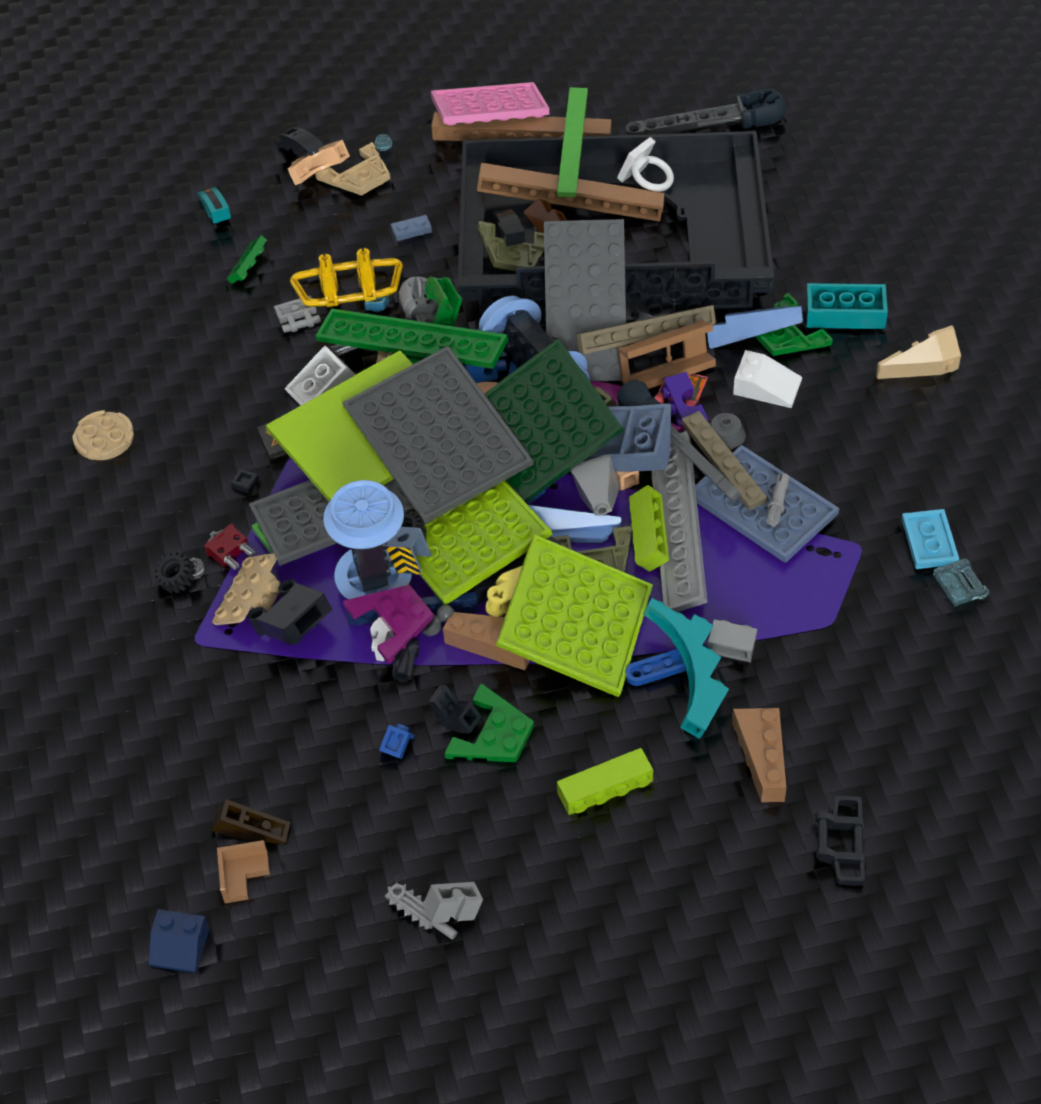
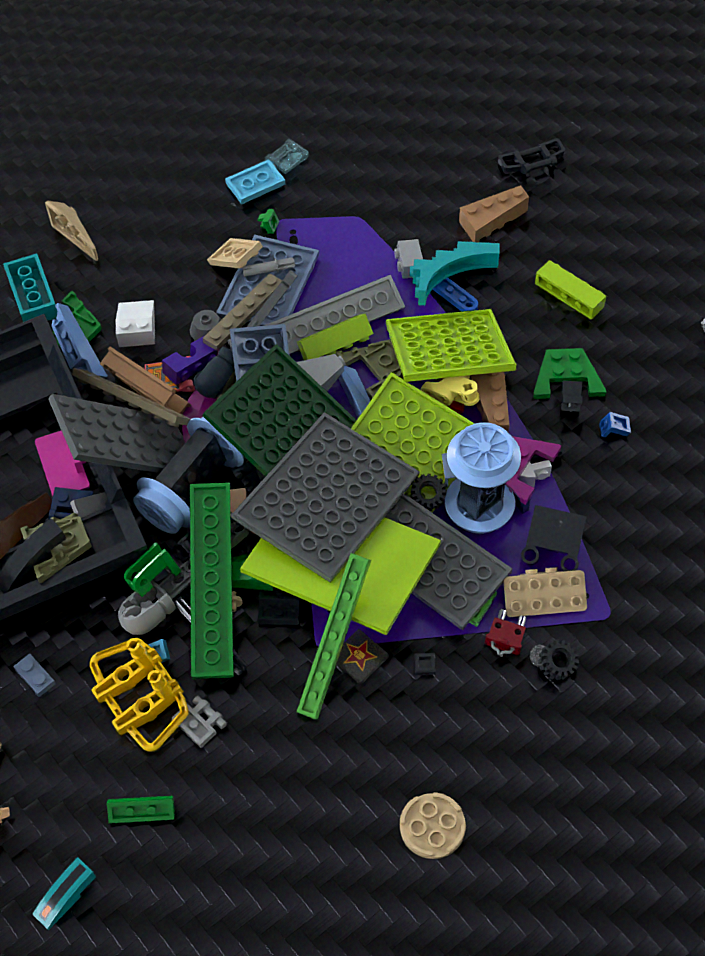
camera: 115 degrees left, 5 degrees up
white slope [285,346,356,405] -> none
none -> tan plate [207,238,263,268]
none -> green tile [257,209,279,234]
none -> bright green tile [297,553,372,719]

